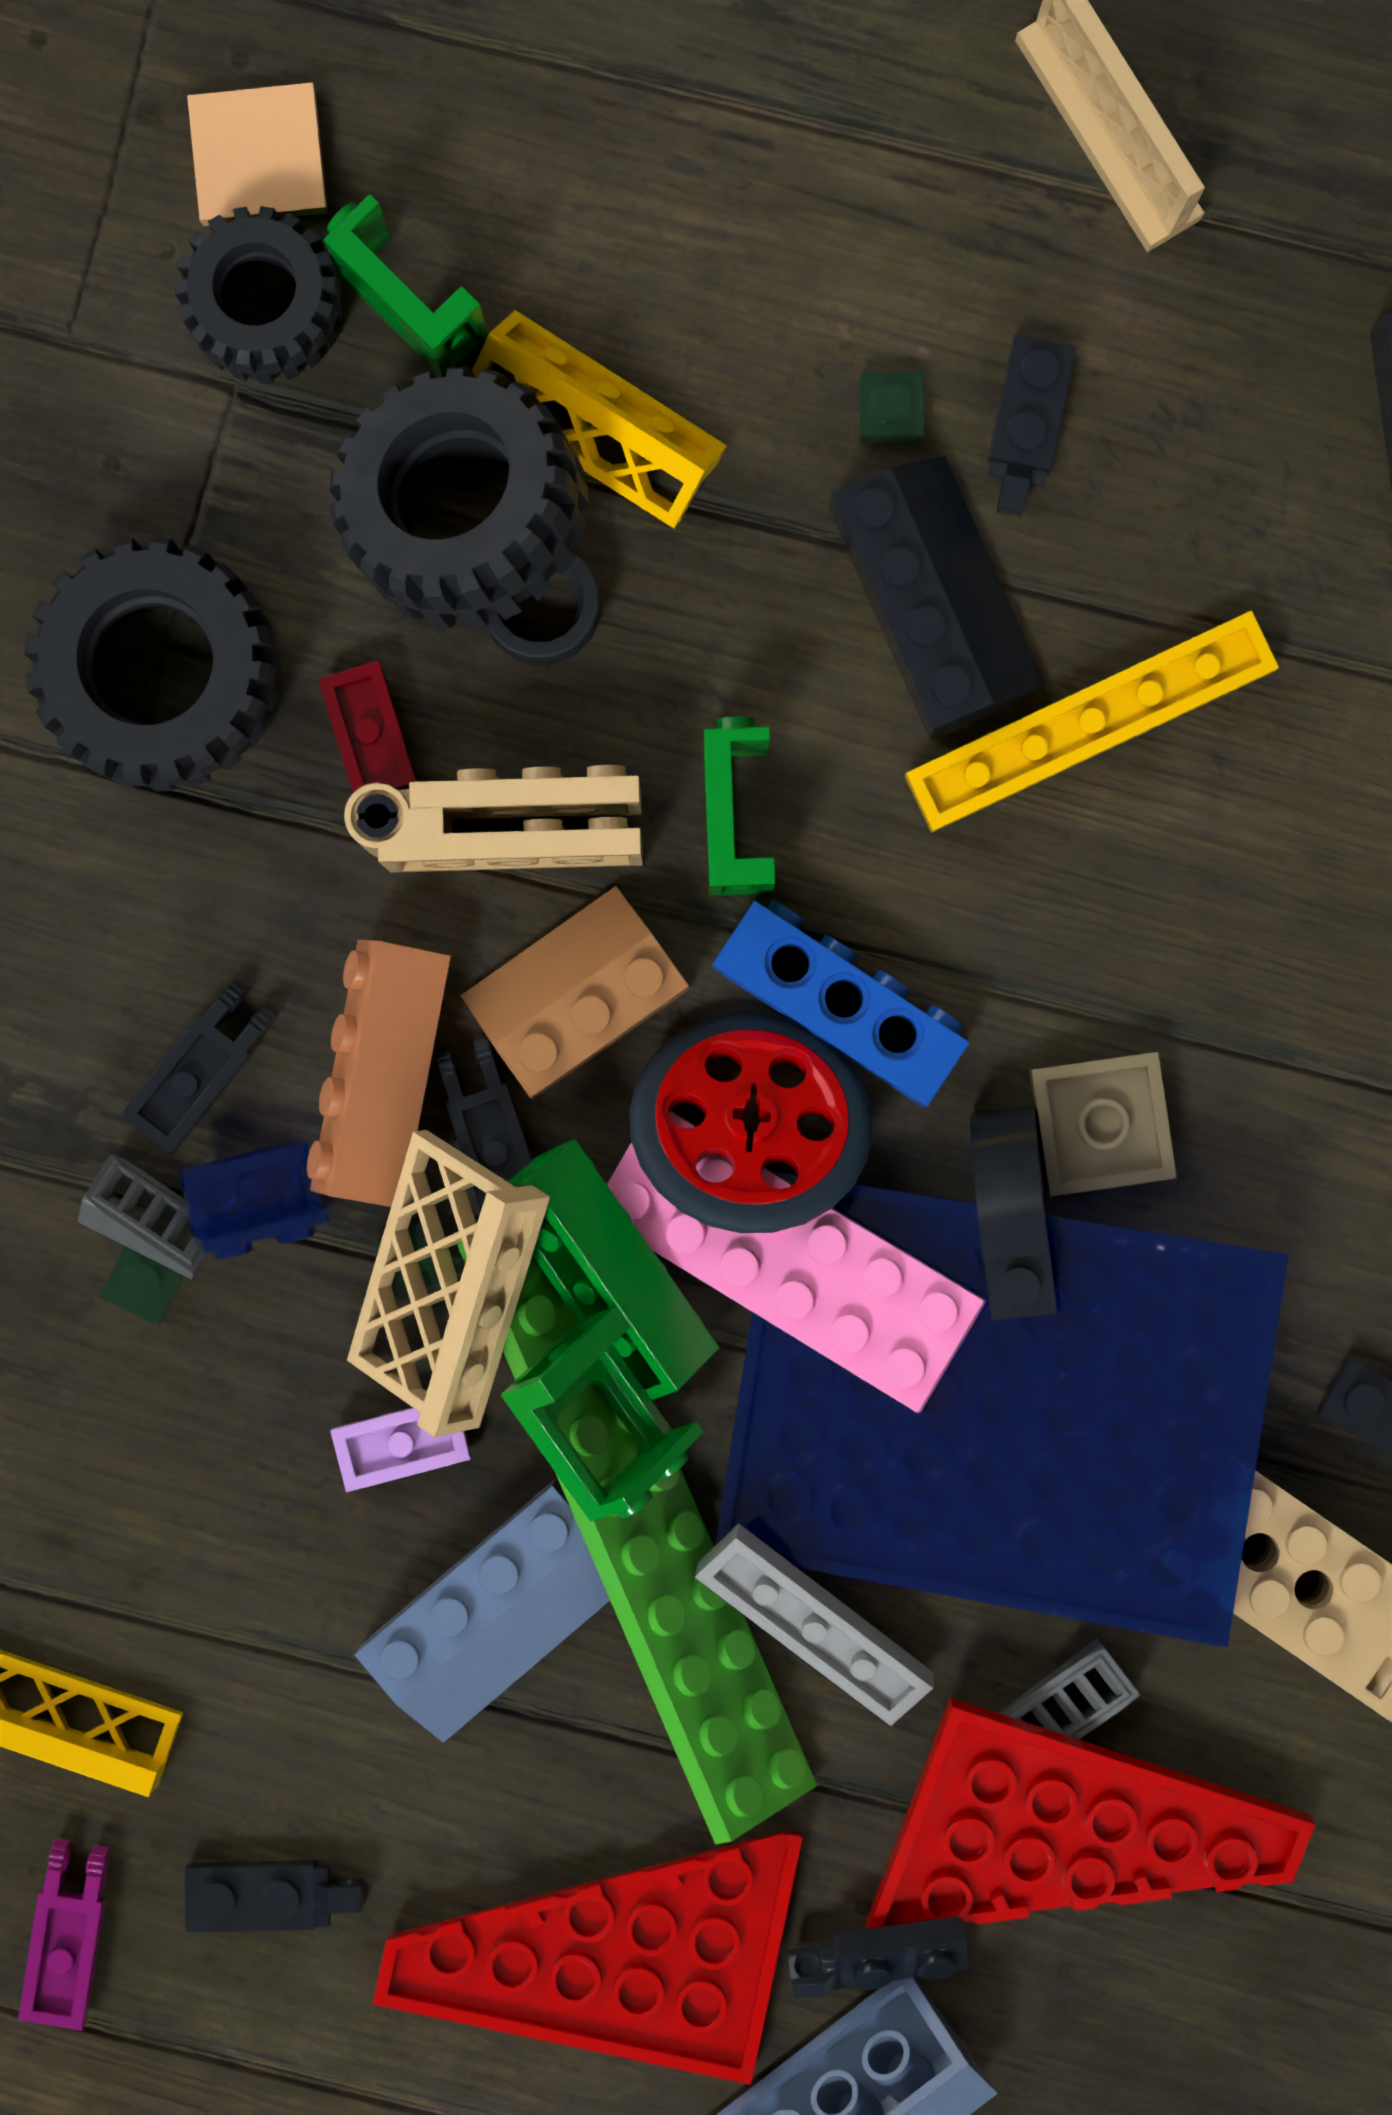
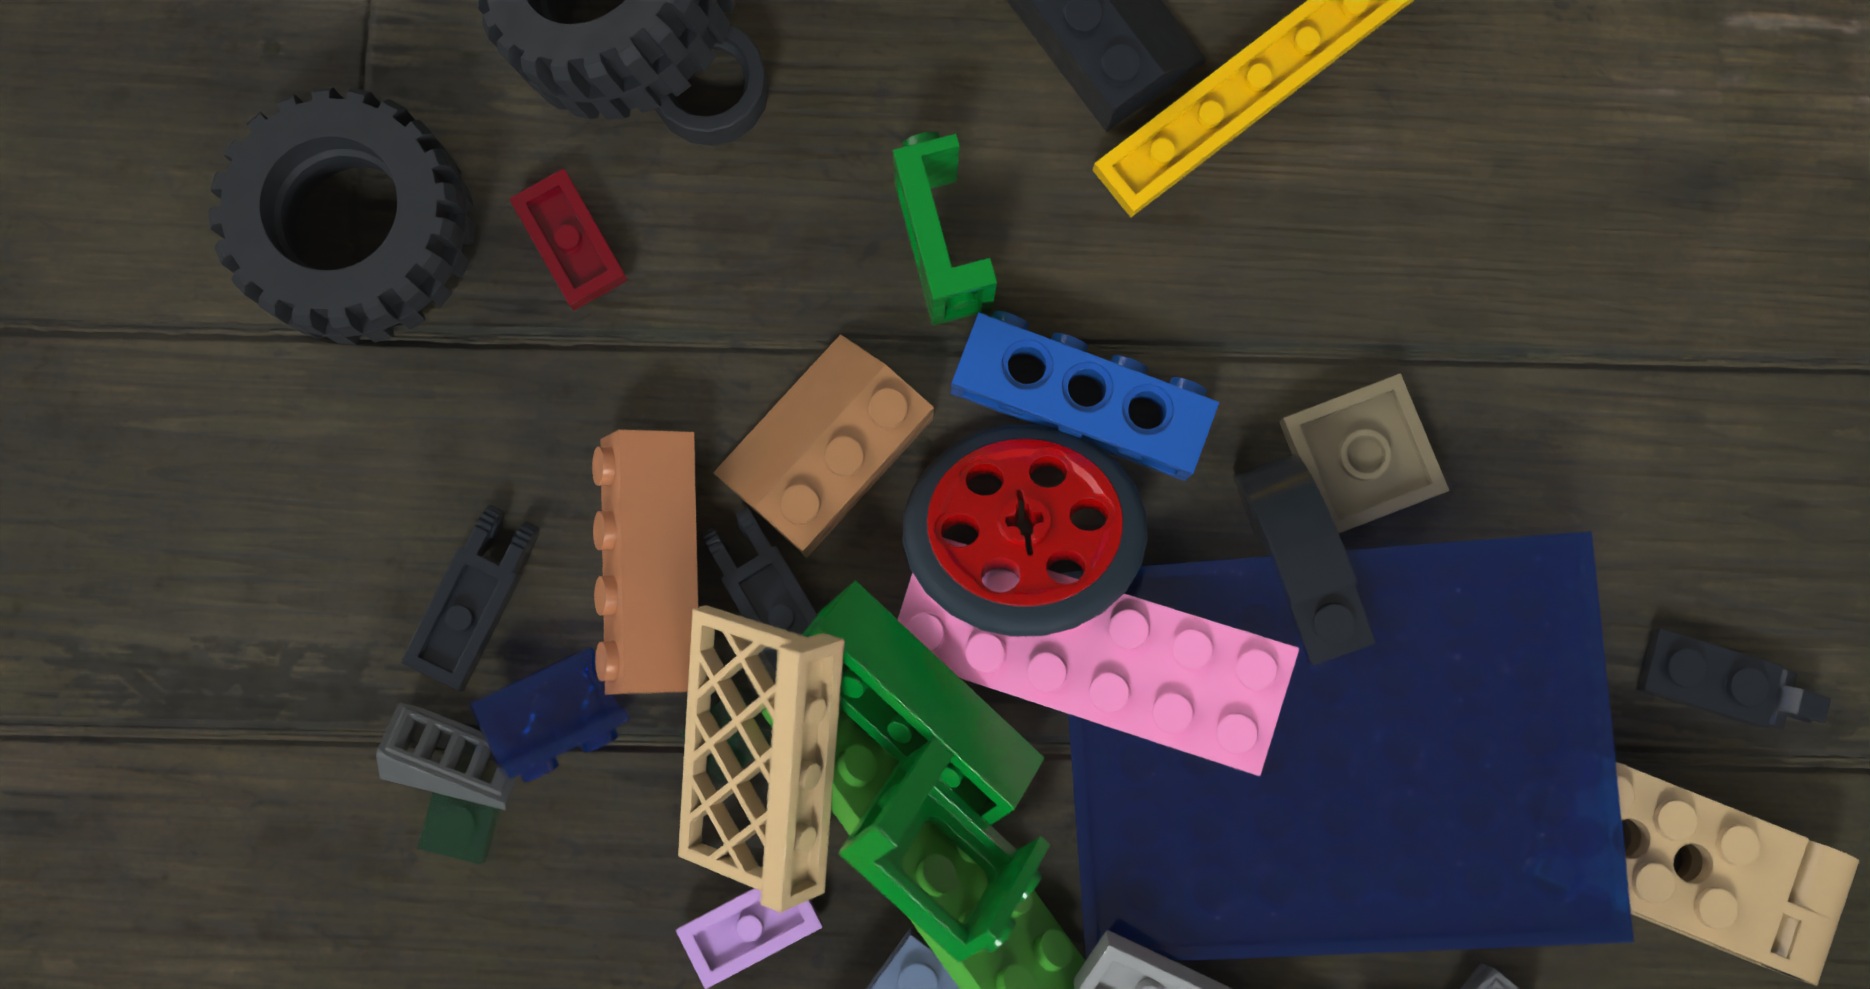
camera: 20 degrees left, 5 degrees down
tan hinge [344,765,643,873] -> none

